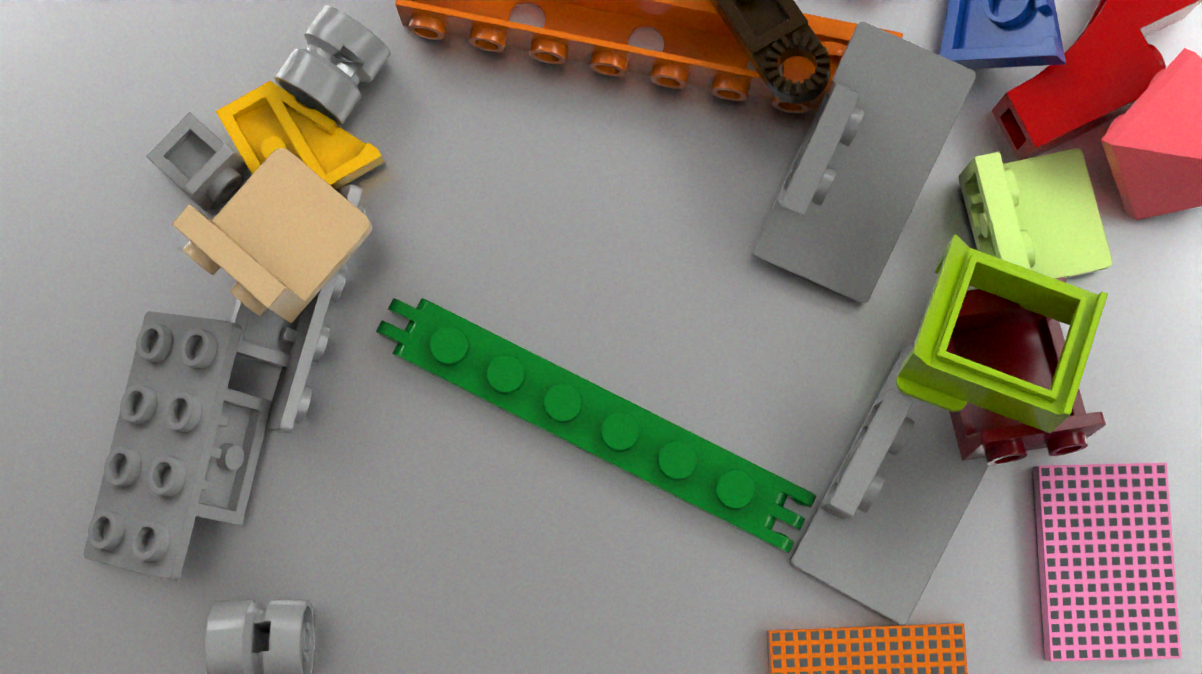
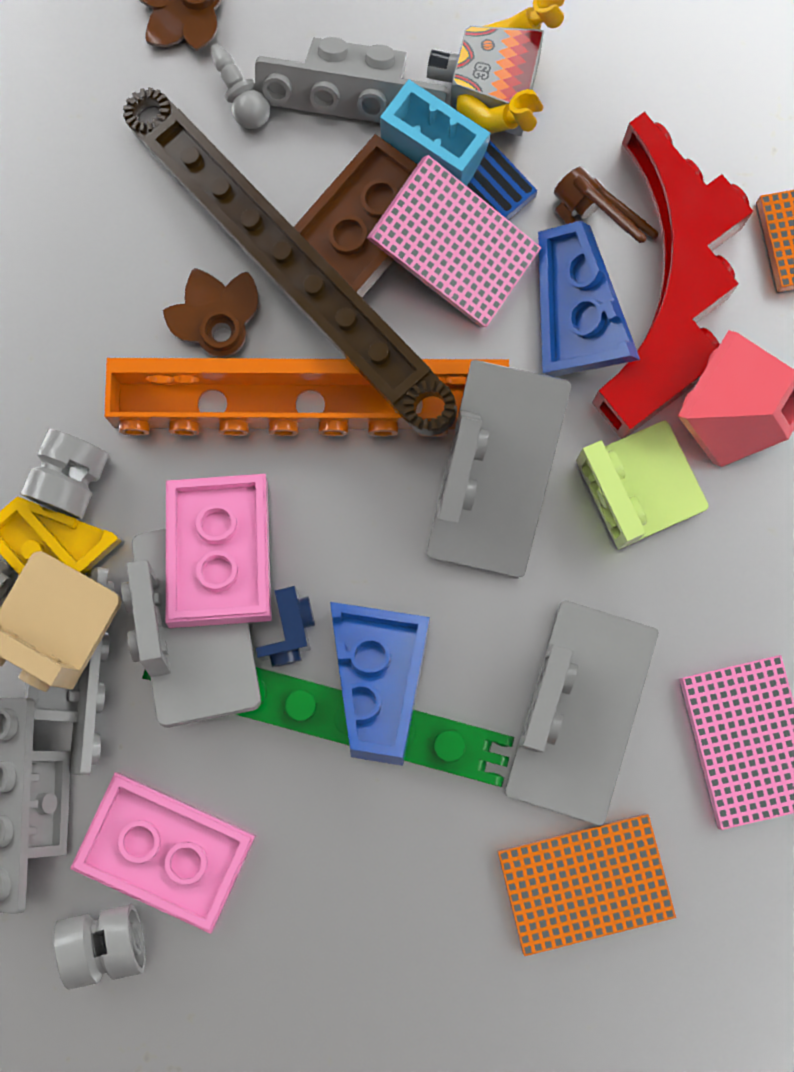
camera: 10 degrees left, 0 degrees up
lime piece [896,234,1108,433] -> none
dark red panel [946,277,1106,466] -> none
none -> bright pink tile [70,772,256,934]
none -> light grey bracket [121,529,261,728]
none -> bright pink tile [166,474,272,628]
none -> dark blue bracket [255,586,315,667]
none -> wing [330,602,430,766]

